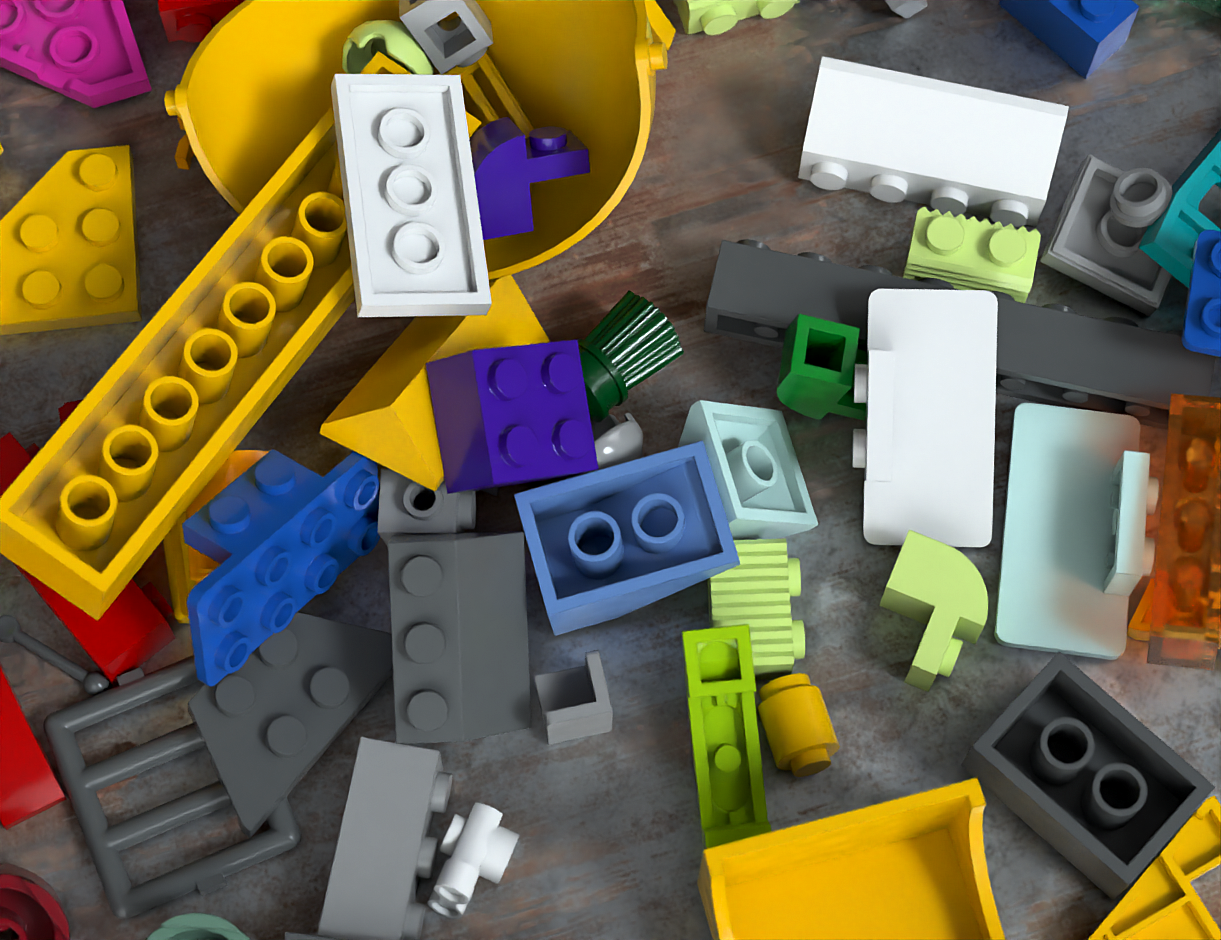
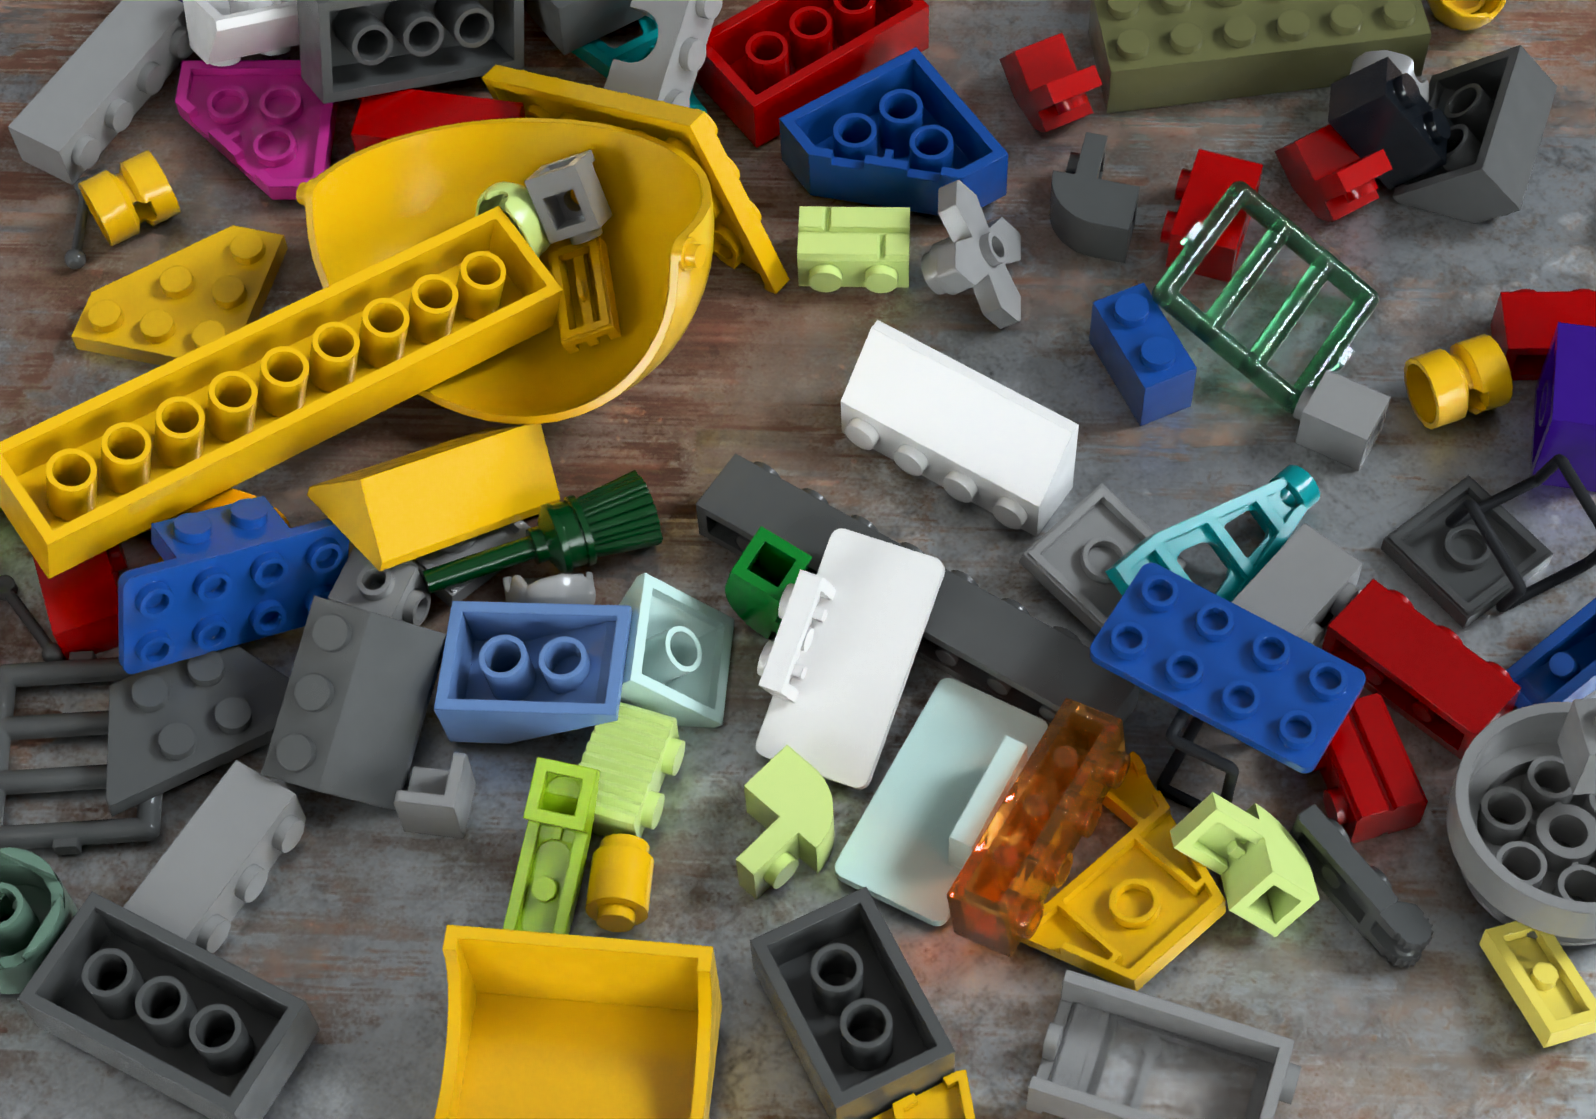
camera: 25 degrees right, 10 degrees down
white plate [331,74,492,317] -> none
dark purple brick [426,340,599,494] -> none
white plate [428,802,520,919] -> none
dark purple brick [469,117,590,240] -> none
yellowish green brick [902,206,1041,303] -> none
light grey plate [1110,168,1173,227] -> none

